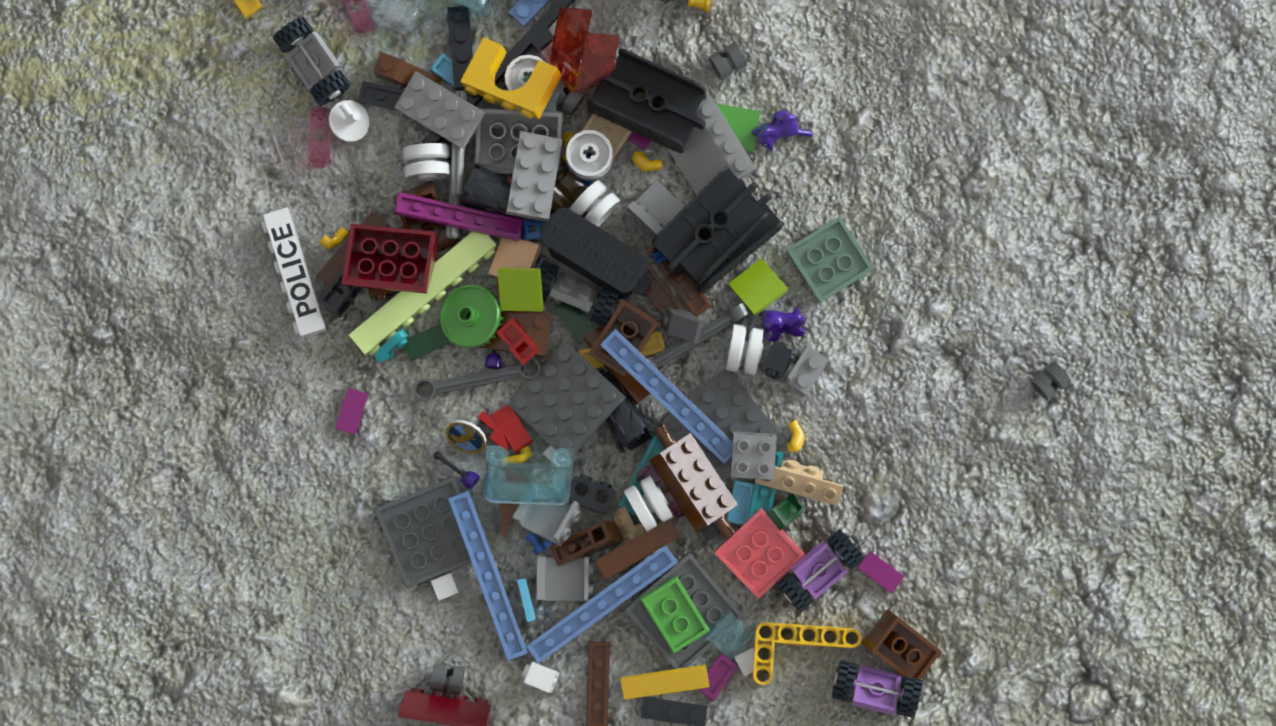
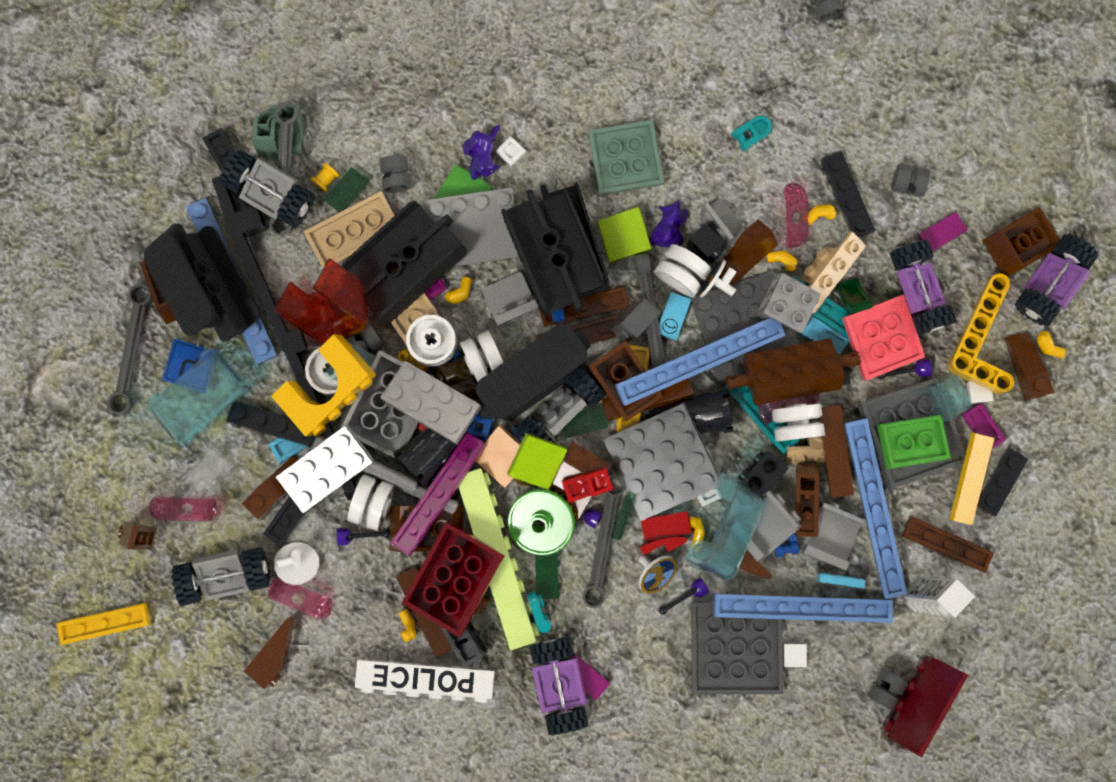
camera: 65 degrees left, 0 degrees up
none -> reddish brown slope [243,617,295,689]
none -> tan plate [303,191,395,271]
none -> clear green tile [324,167,369,213]
none -> hinge [337,528,390,546]
none -> white tile [495,136,526,168]
none -> plate [530,637,589,735]
none -> clear green tile [612,495,634,540]
none -> medium azure tile [659,292,691,341]
none -> white shield [698,259,736,298]
none -> reddish brown slope [719,219,778,286]
none -> teal plate [731,116,772,152]
none -> clear pink piece [783,183,809,248]
none -> yellow arm [803,204,837,226]
none -> black plate [820,151,875,238]
none -> dark purple hinge [877,359,932,380]
none -> dark grey wheel [891,163,930,198]
none -> reddish brown slope [1004,332,1054,402]
none -> yellow arm [1037,331,1066,359]

